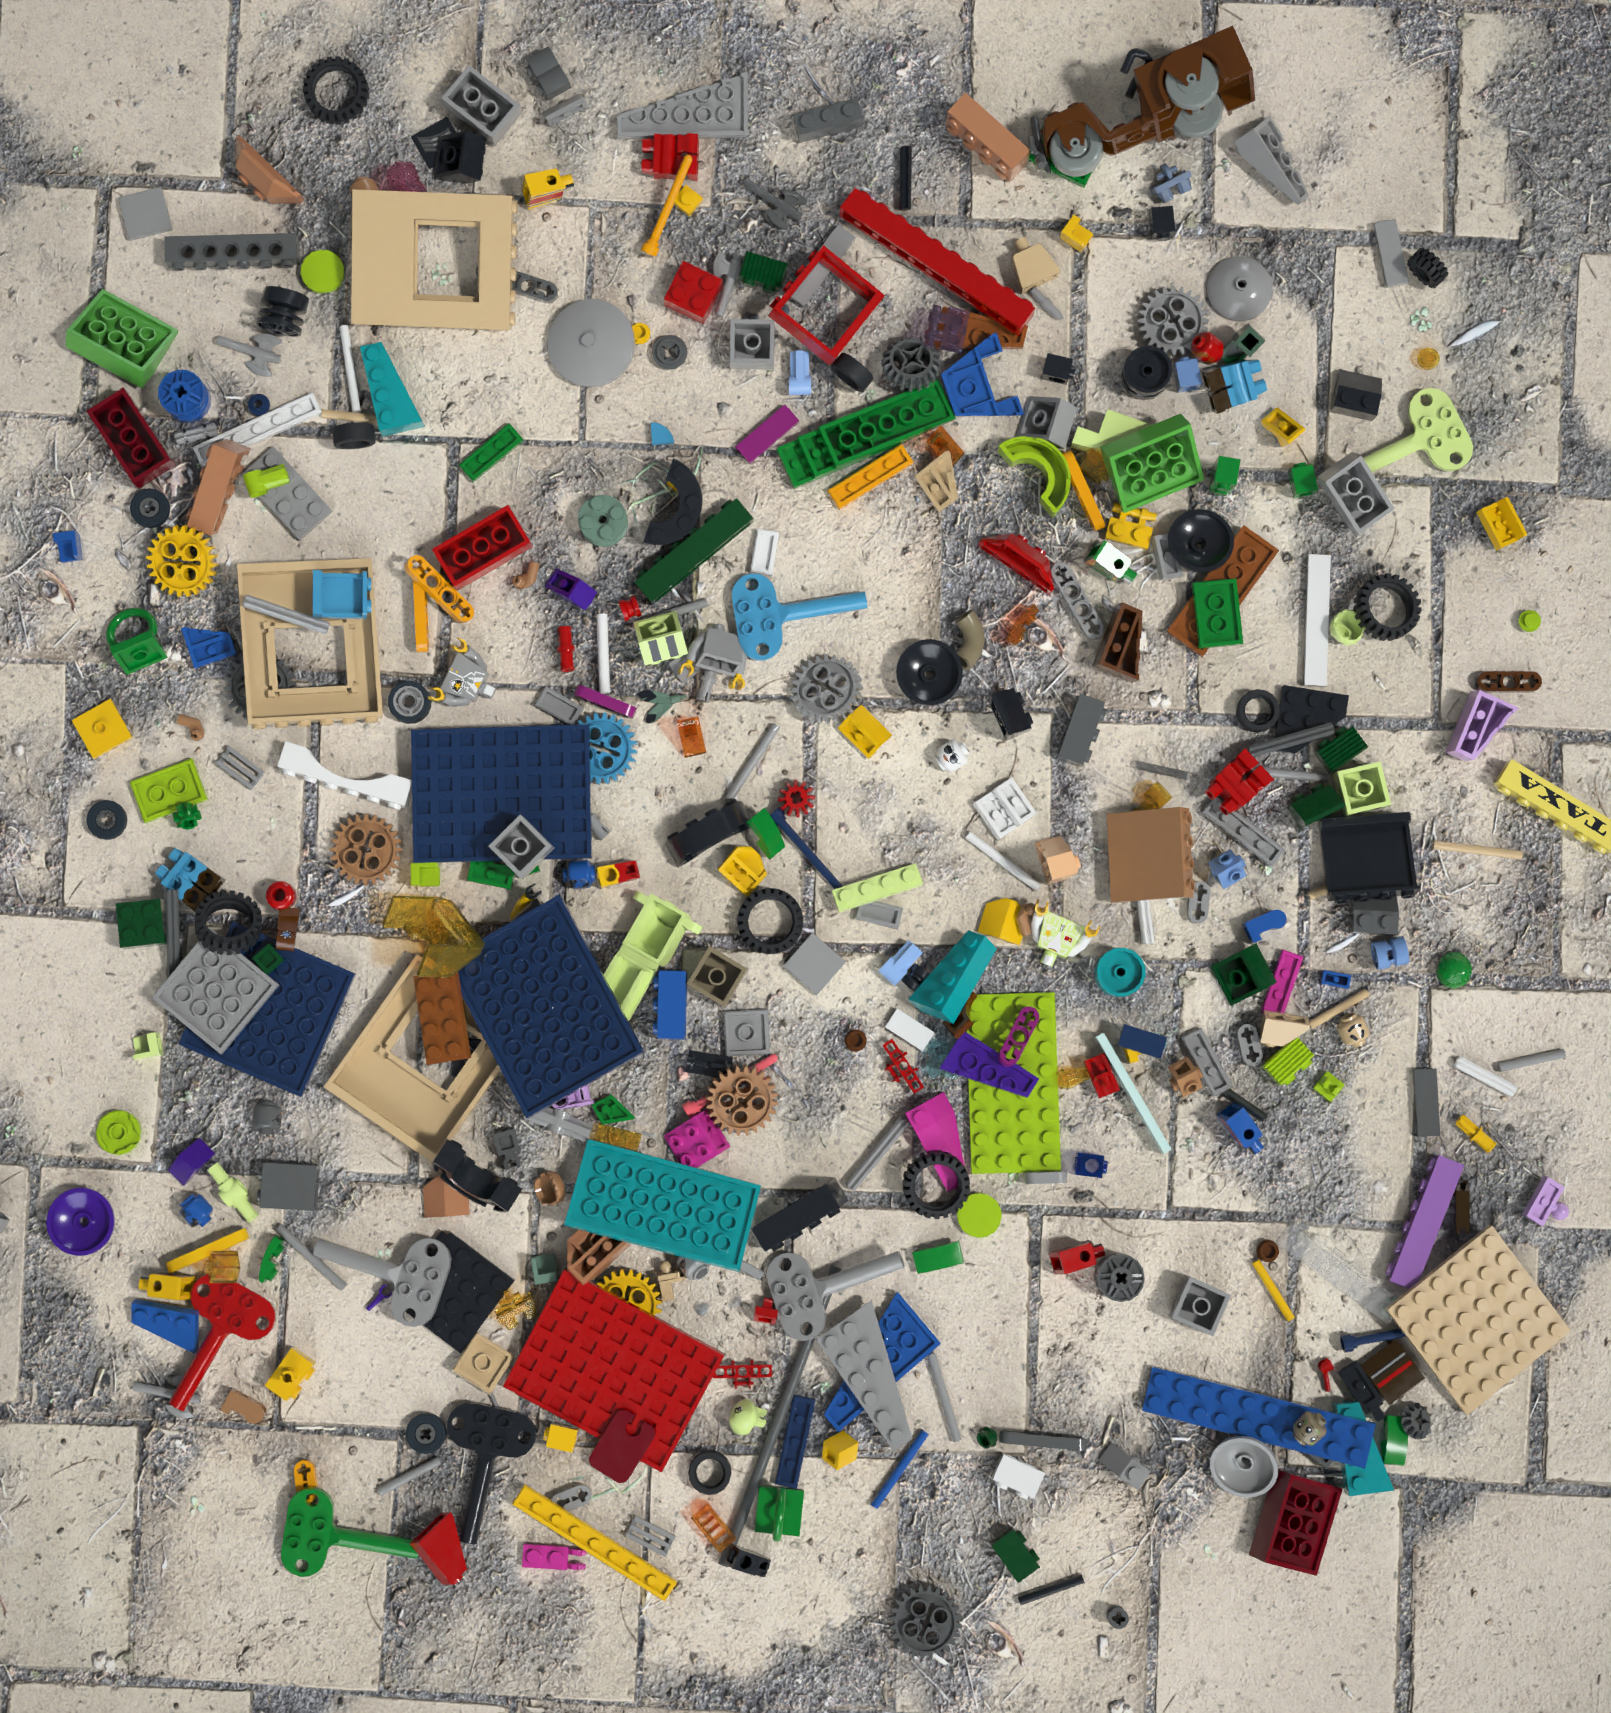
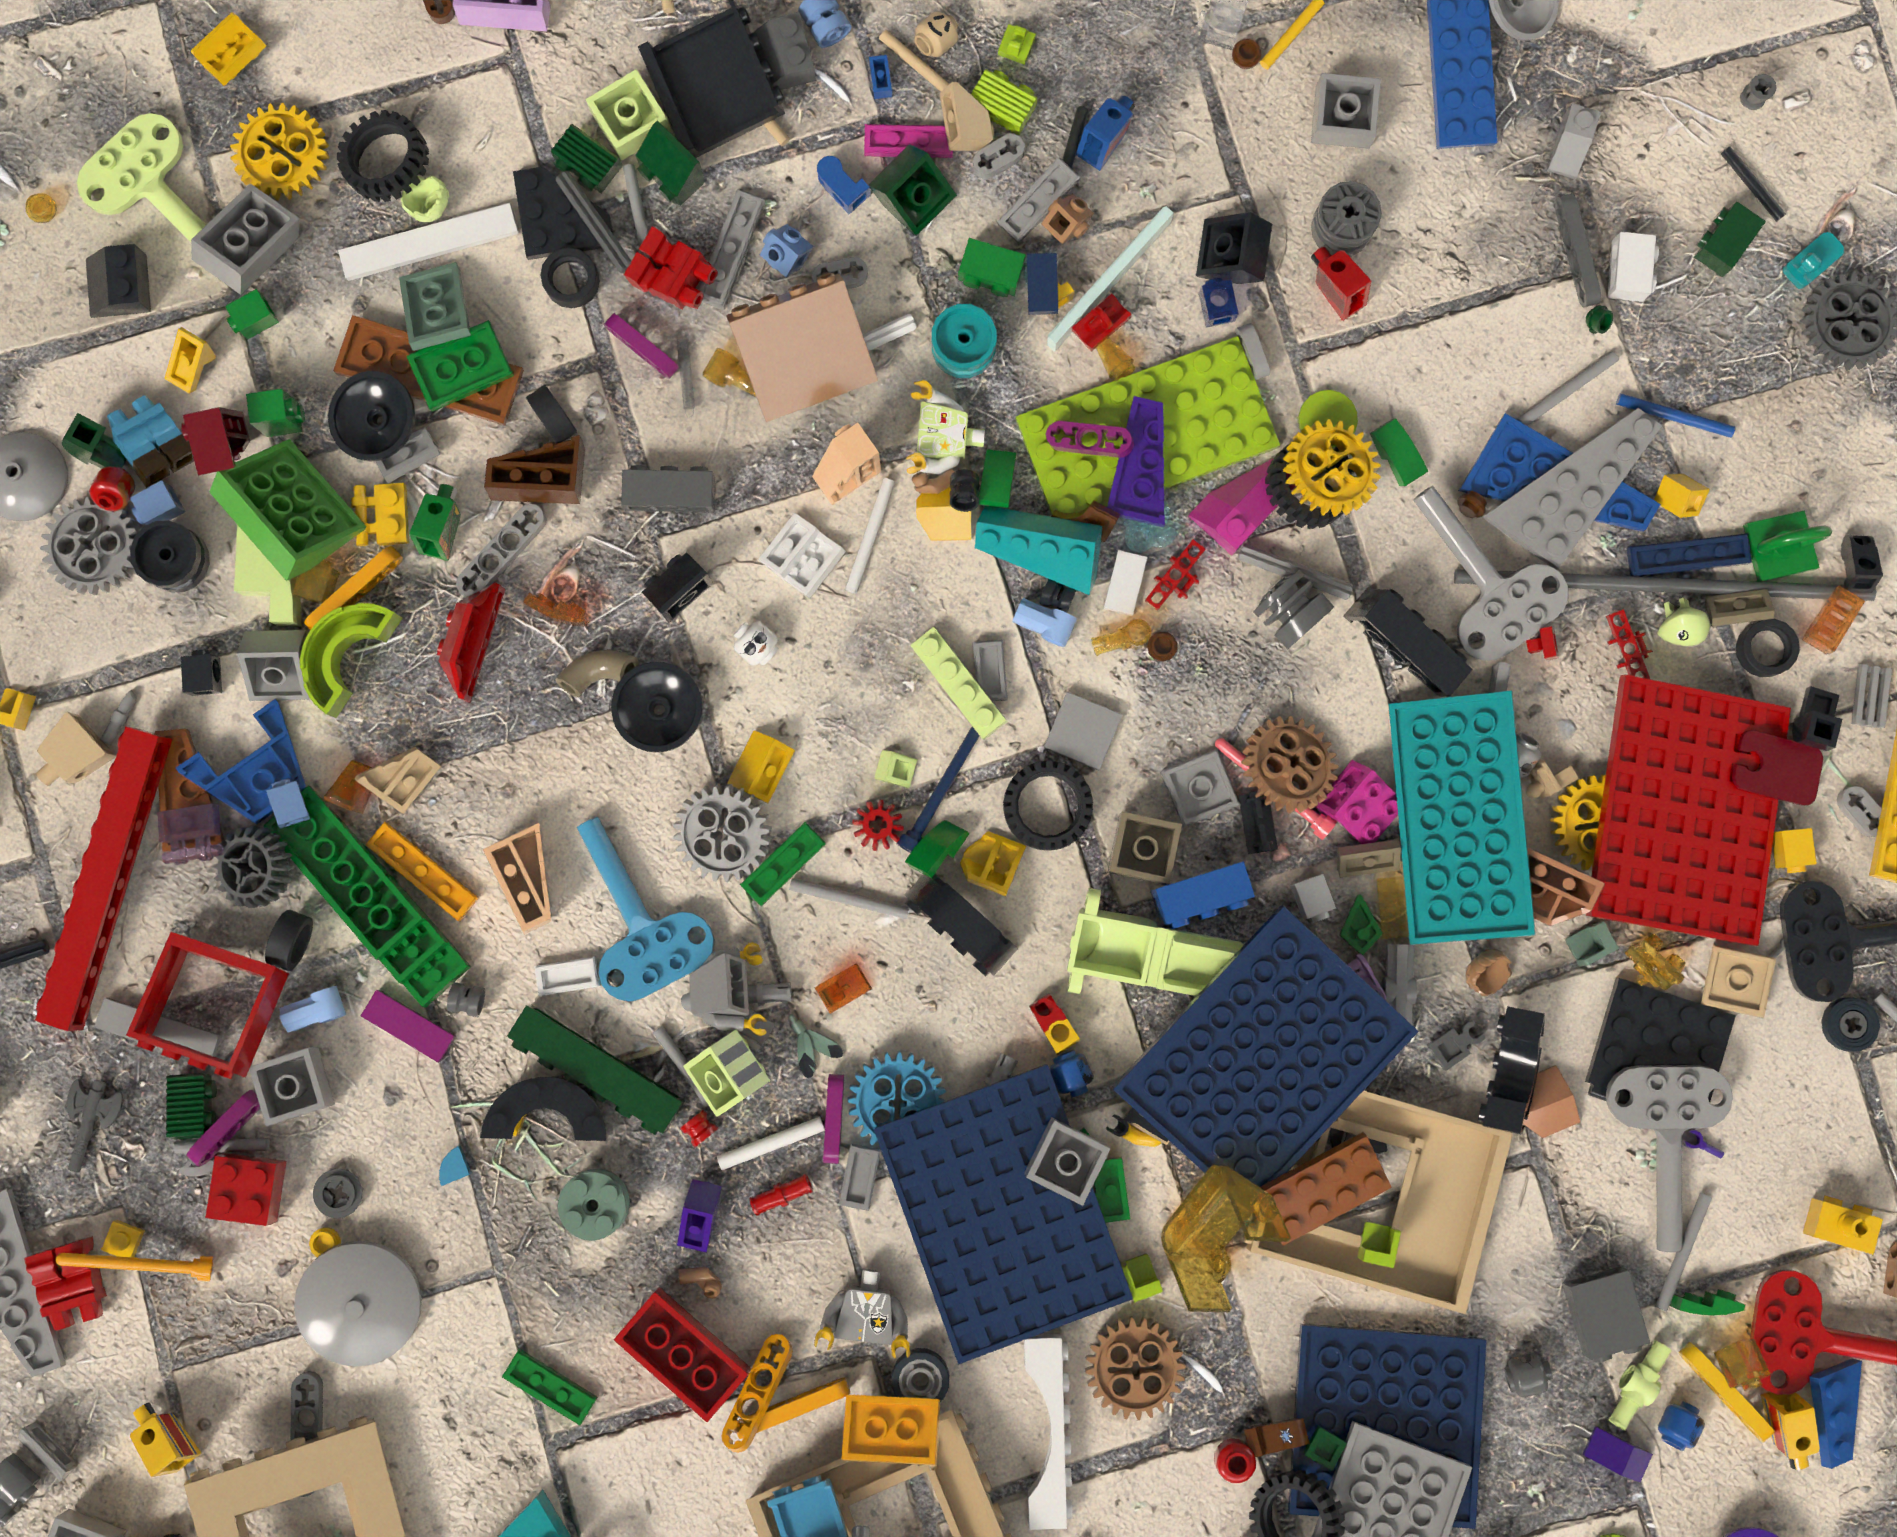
camera: 110 degrees left, 0 degrees up
none -> dark red wedge [181,407,250,476]
none -> magenta beam [186,1090,260,1167]
none -> yellow gear [230,103,330,201]
none -> medium blue brick [266,779,310,829]
none -> sand green plate [399,262,471,351]
none -> dark grey wheel [447,982,485,1017]
none -> light nougat wedge [483,823,552,935]
none -> black tyre [526,385,577,443]
none -> magenta beam [603,313,679,379]
none -> green tile [740,822,826,907]
none -> light orange plate [842,1395,940,1465]
none -> yellowish green slope [875,750,917,788]
none -> black wheel [950,469,979,512]
none -> green brick [958,238,1026,297]
none -> green slope [979,449,1016,508]
none -> clear yellow pin [1091,619,1151,656]
none -> black slope [1196,212,1273,284]
none -> dark grey wheel [1253,569,1334,650]
none -> yellow gear [1283,419,1381,517]
none -> white brick [1290,874,1336,923]
none -> dark tan plate [1337,840,1401,878]
none -> lime panel [1357,1221,1401,1268]
none -> reddish brown plate [1457,491,1487,518]
none -> dark tan plate [1705,589,1775,627]
none -> teal piece [1783,232,1844,289]
none -> black brick [1792,686,1843,751]

